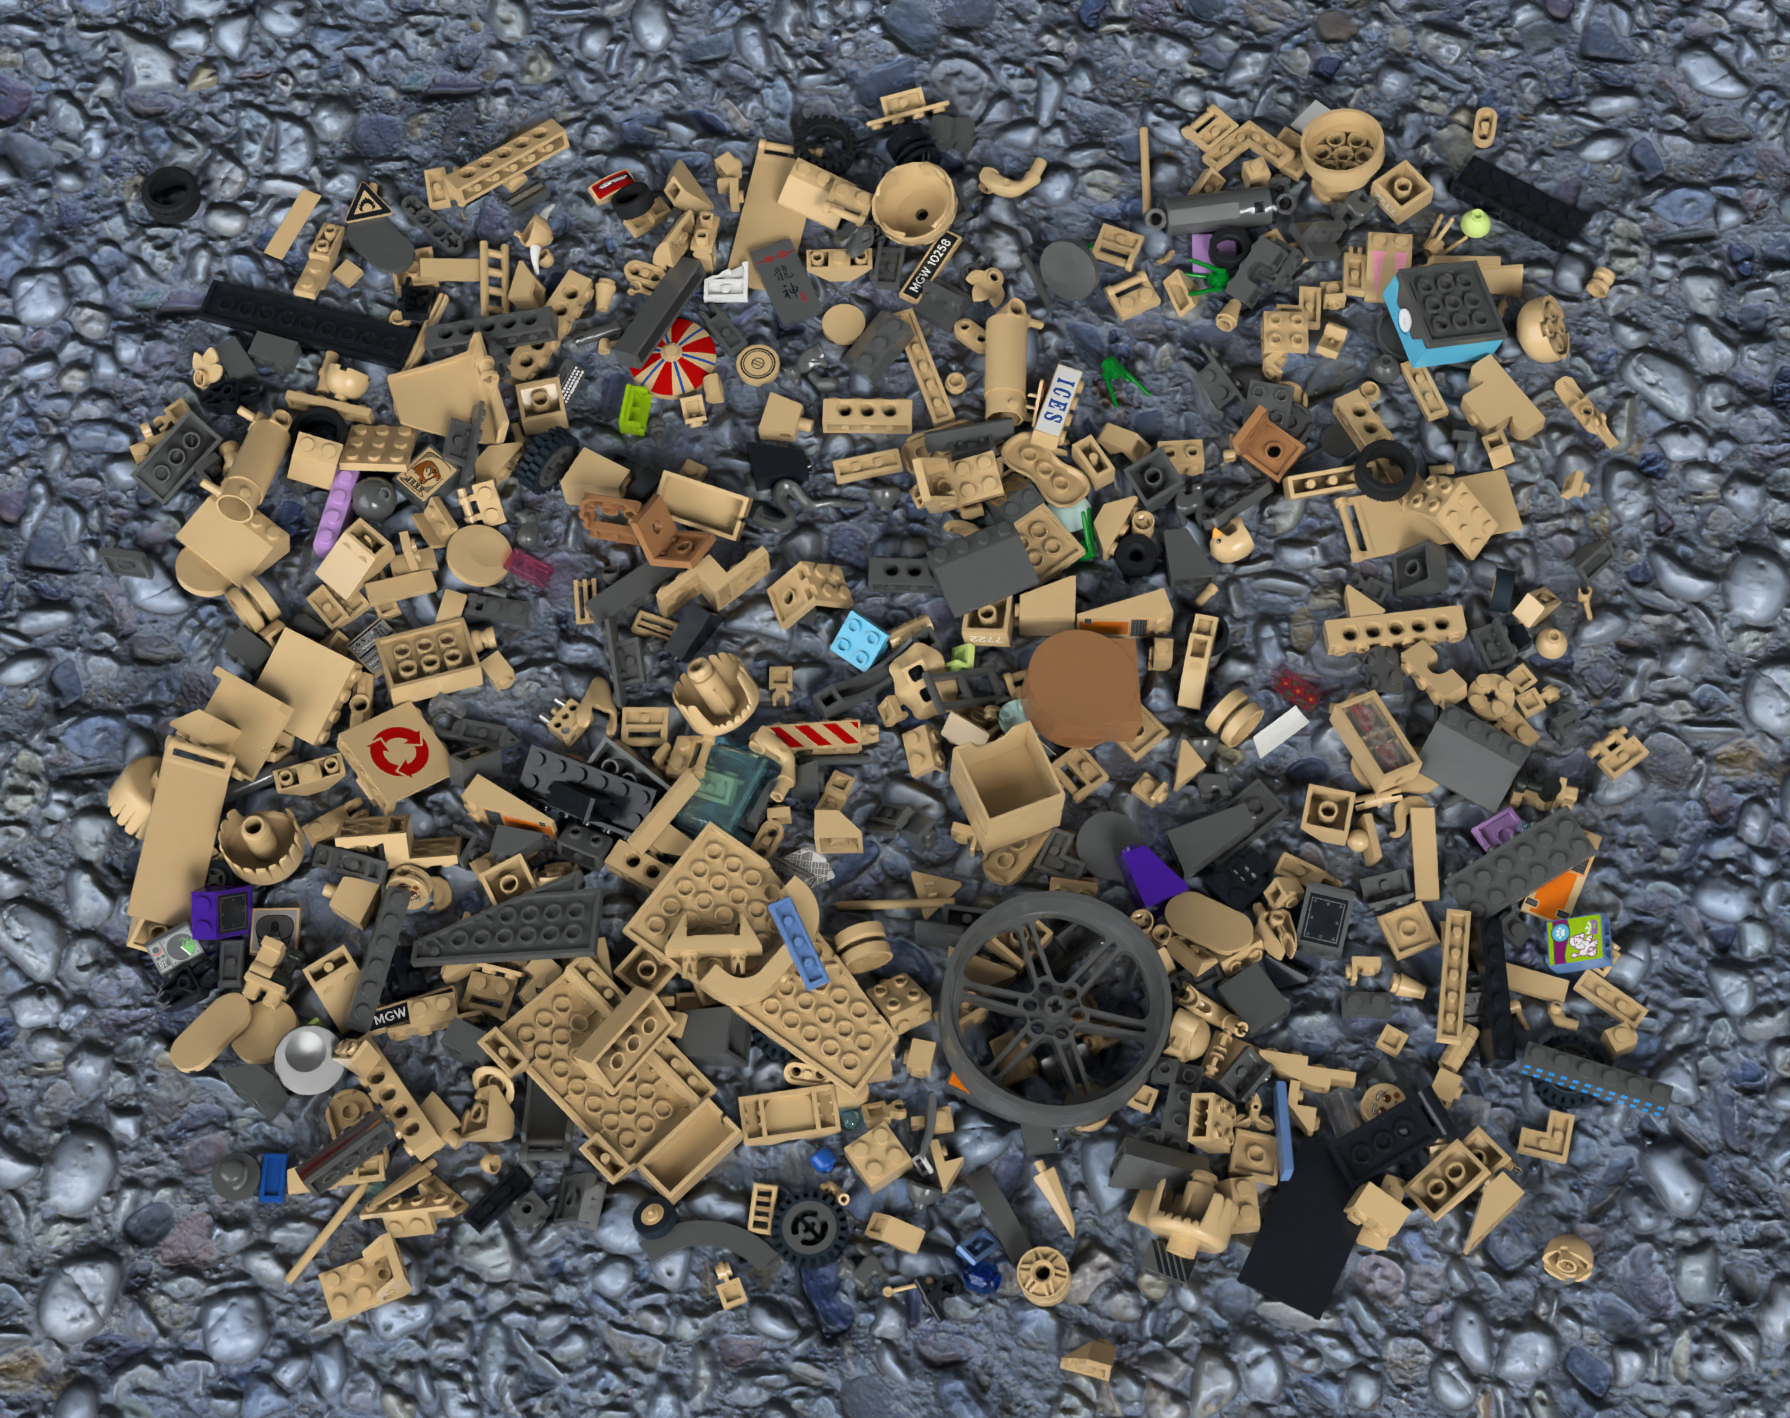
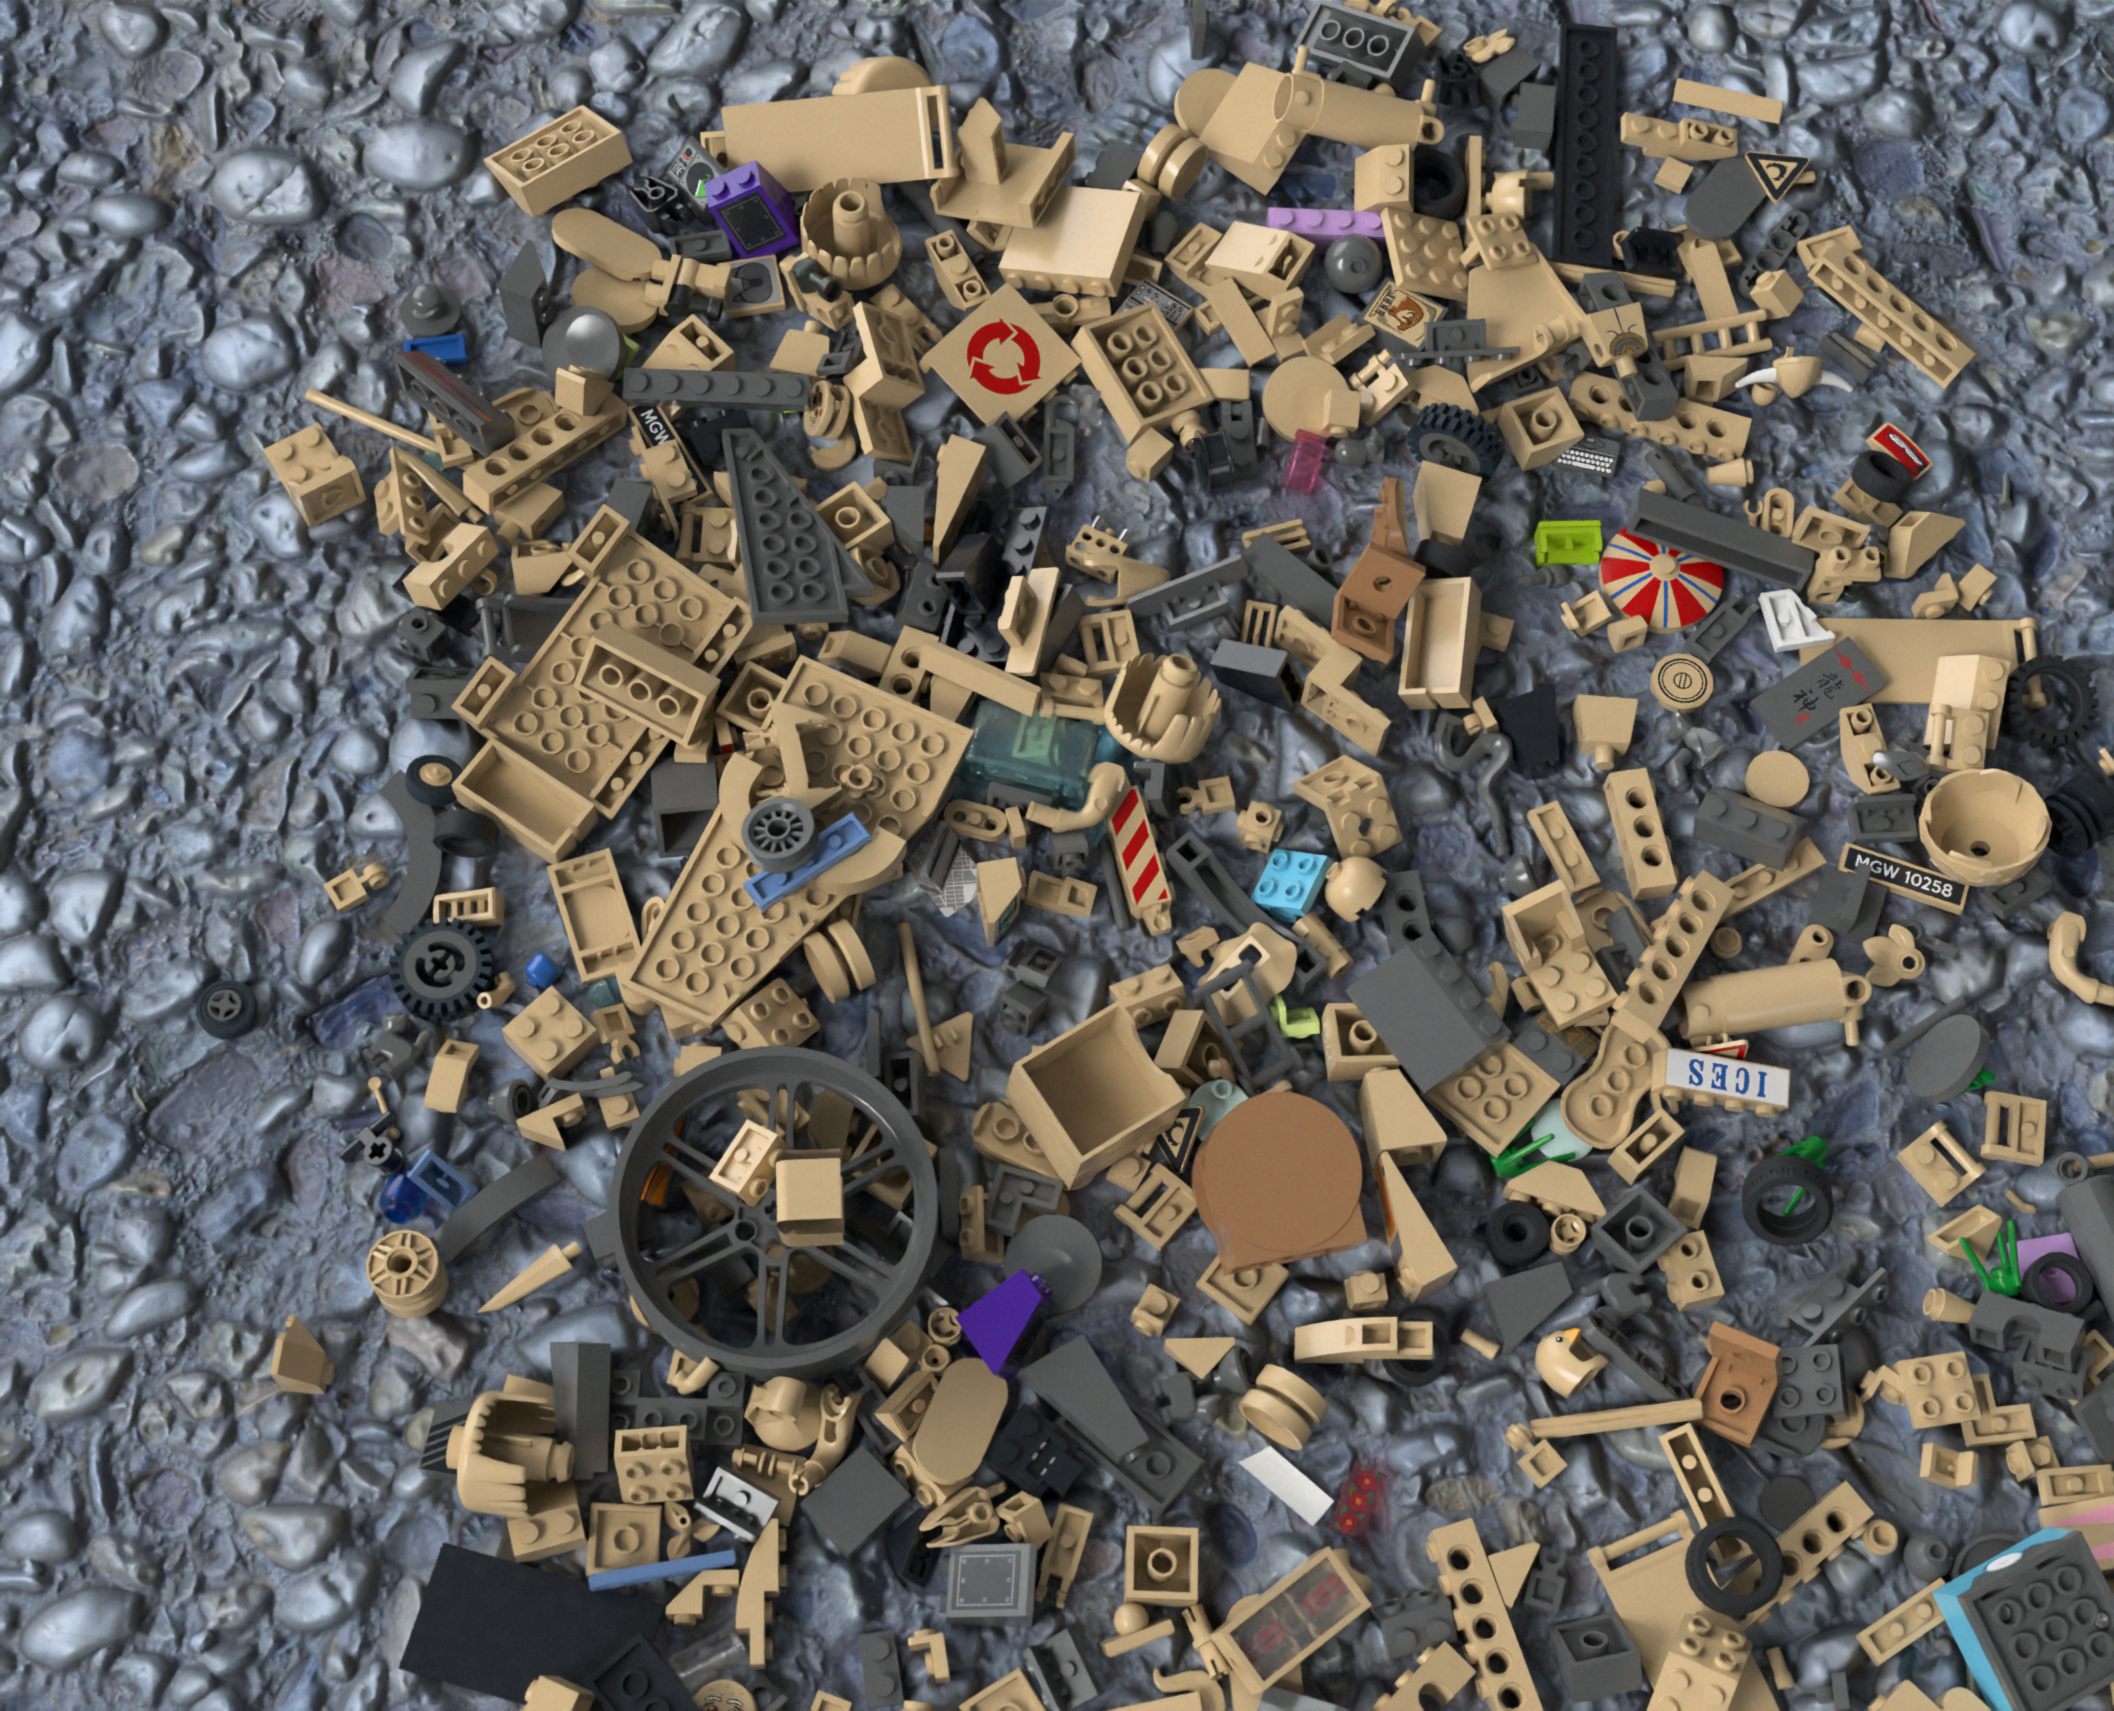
camera: 70 degrees right, 0 degrees up
none -> black wheel [196,980,258,1040]
none -> tan arch [402,523,500,610]
none -> black tyre [433,810,498,858]
none -> tan slope [484,105,633,218]
none -> tan arm [671,1357,720,1395]
none -> tan bracket [709,1119,792,1207]
none -> dark grey wheel [741,798,819,874]
none -> tan piece [776,1149,844,1247]
none -> tan hips [779,252,855,332]
none -> tan slope [817,630,894,677]
none -> tan plate [840,763,878,800]
none -> tan bracket [998,567,1061,677]
none -> dark grey bracket [1133,759,1175,821]
none -> black wheel [1194,426,1234,497]
none -> tan brick [1235,801,1284,854]
none -> tan brick [1321,388,1361,438]
none -> tan cylinder [1325,856,1387,922]
none -> tan bracket [1460,211,1537,271]
none -> tan tile [1462,697,1500,736]
none -> tan plate [1503,1422,1568,1489]
none -> tan axle [1530,1398,1704,1440]
none -> tan torso [1577,302,1648,379]
none -> tan brick [1610,870,1735,1044]
none -> black tyre [1742,1155,1834,1247]
none -> tan brick [1749,269,1804,320]

